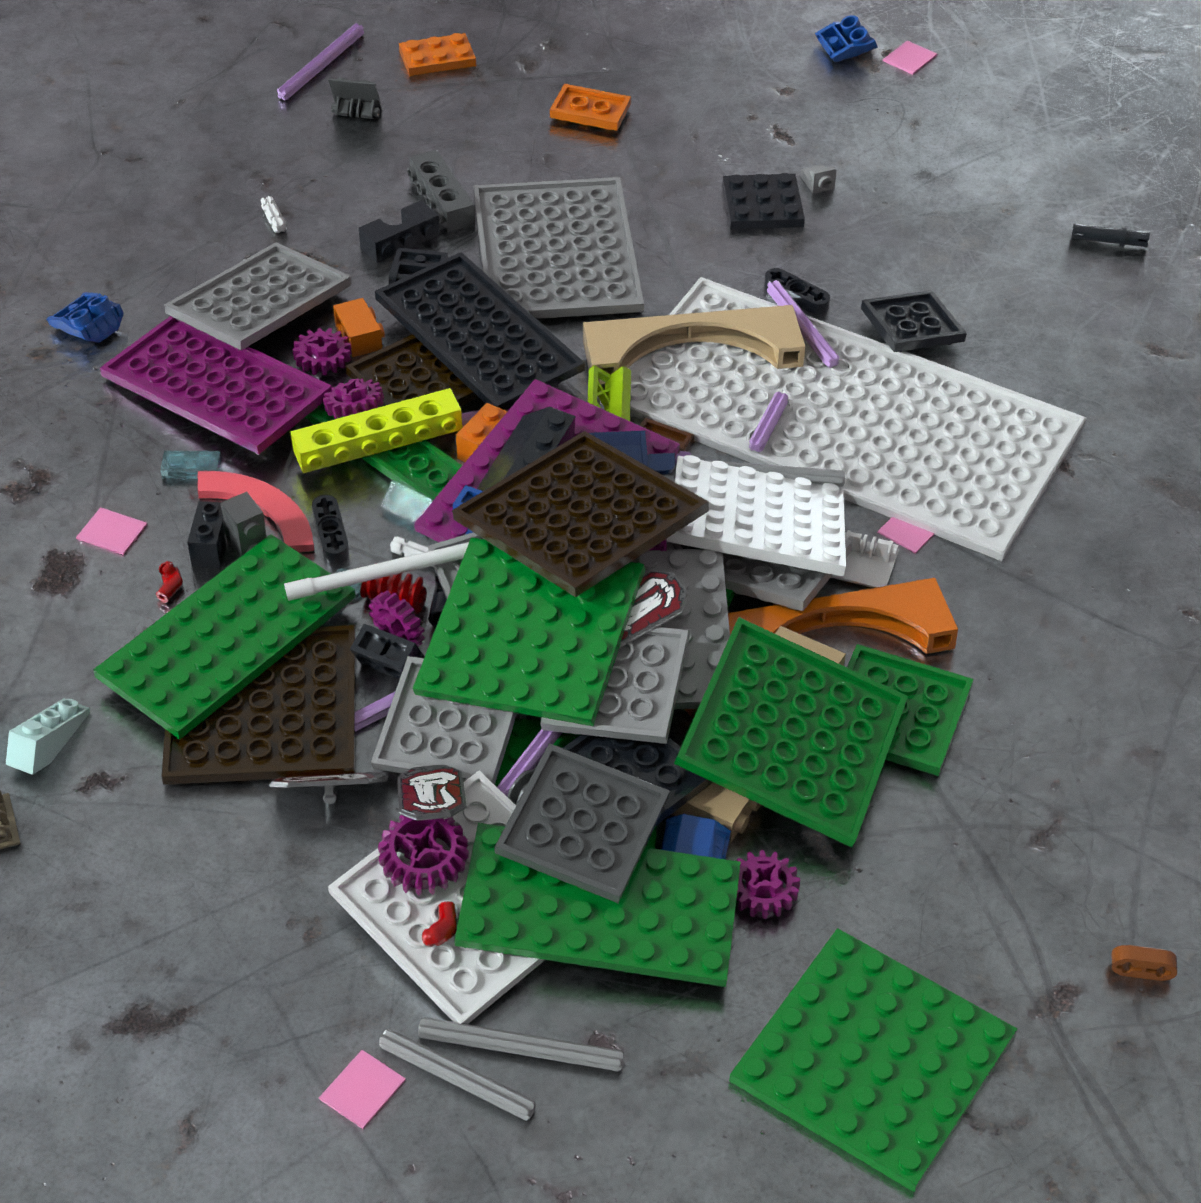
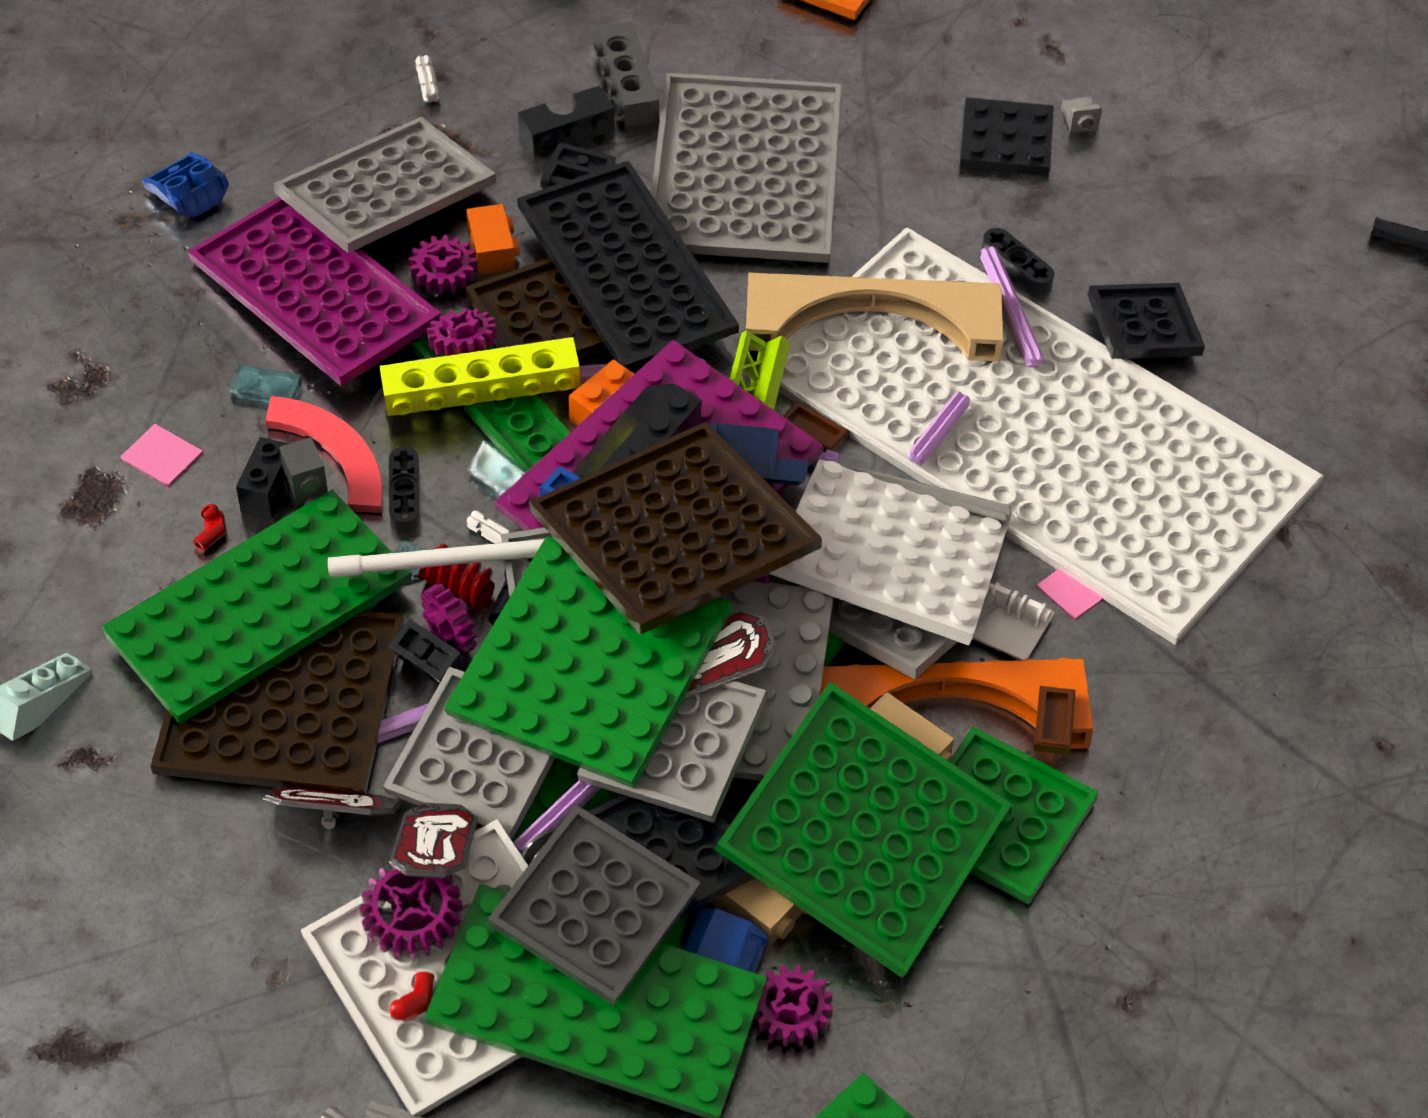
camera: 10 degrees right, 5 degrees up
none -> reddish brown tile [1034,686,1075,755]

